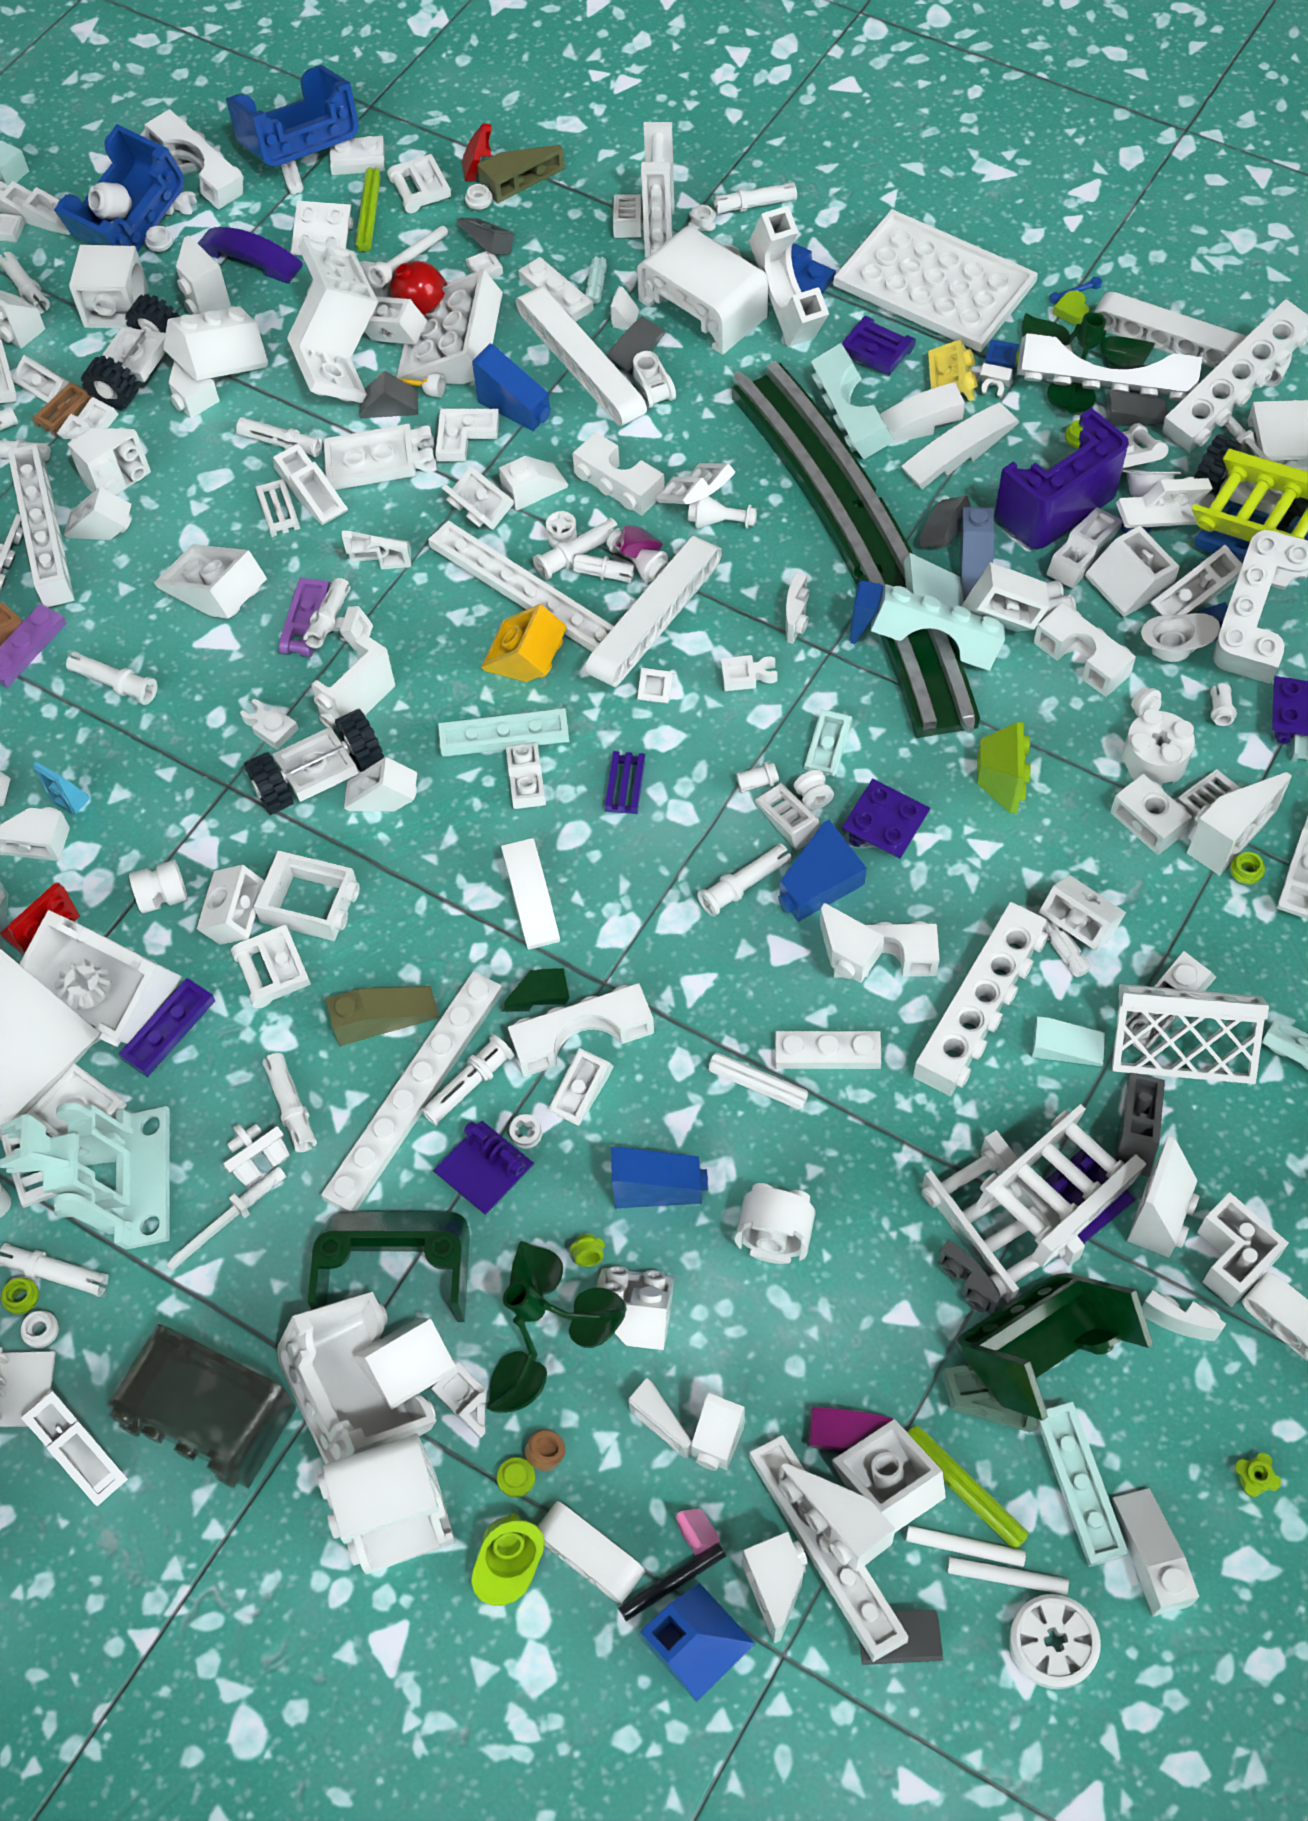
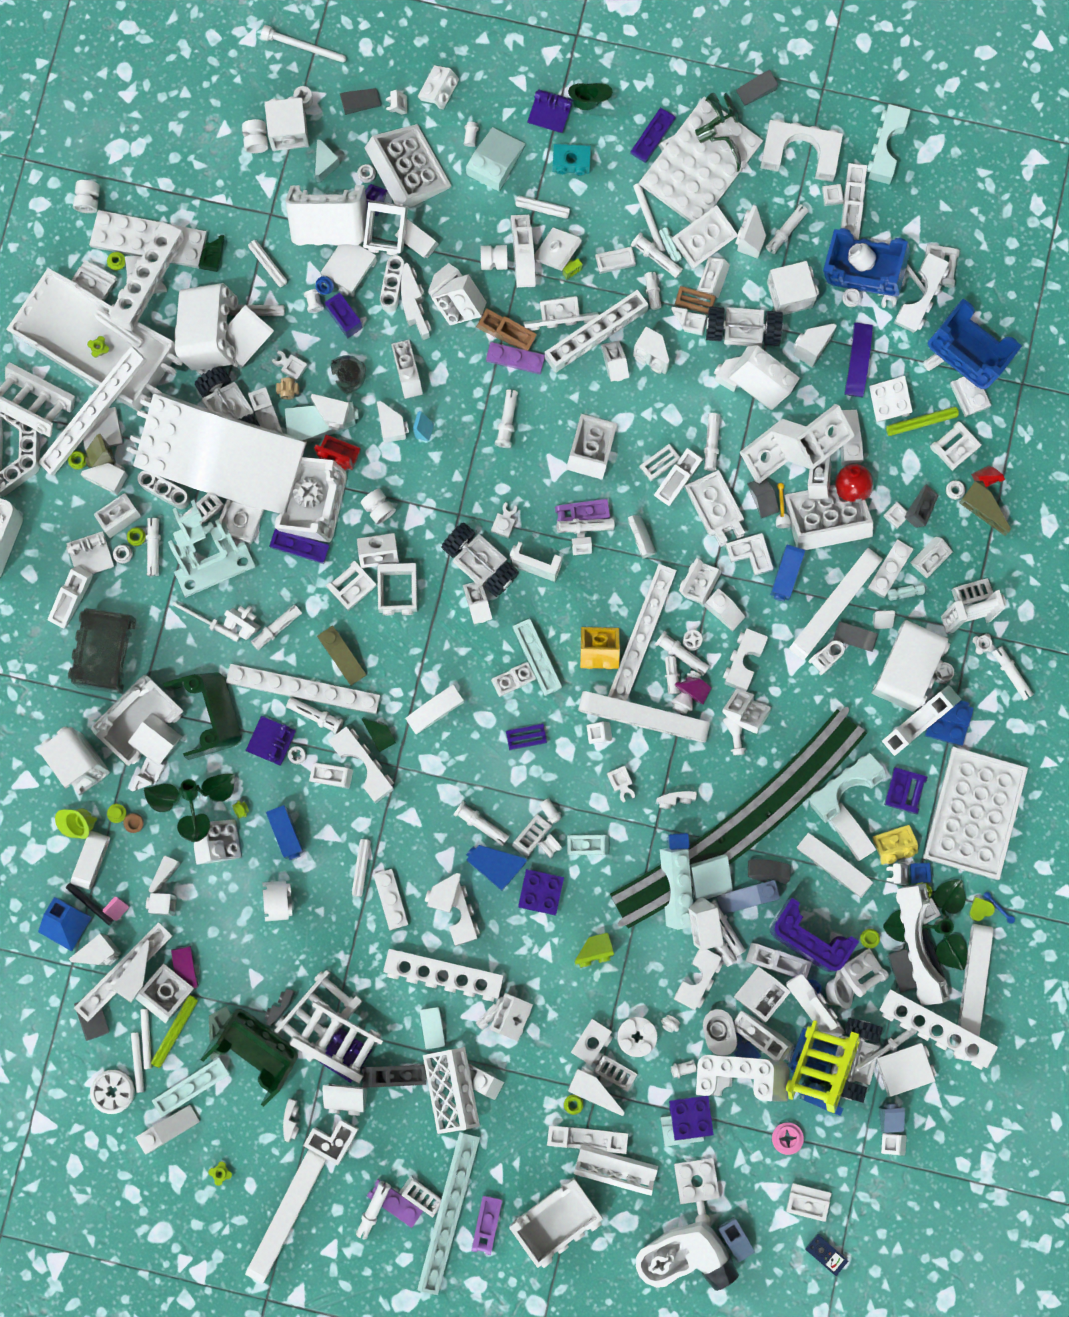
camera: 70 degrees right, 20 degrees up
white piece [366,226,448,288] -> none
none -> white slope [910,537,953,578]

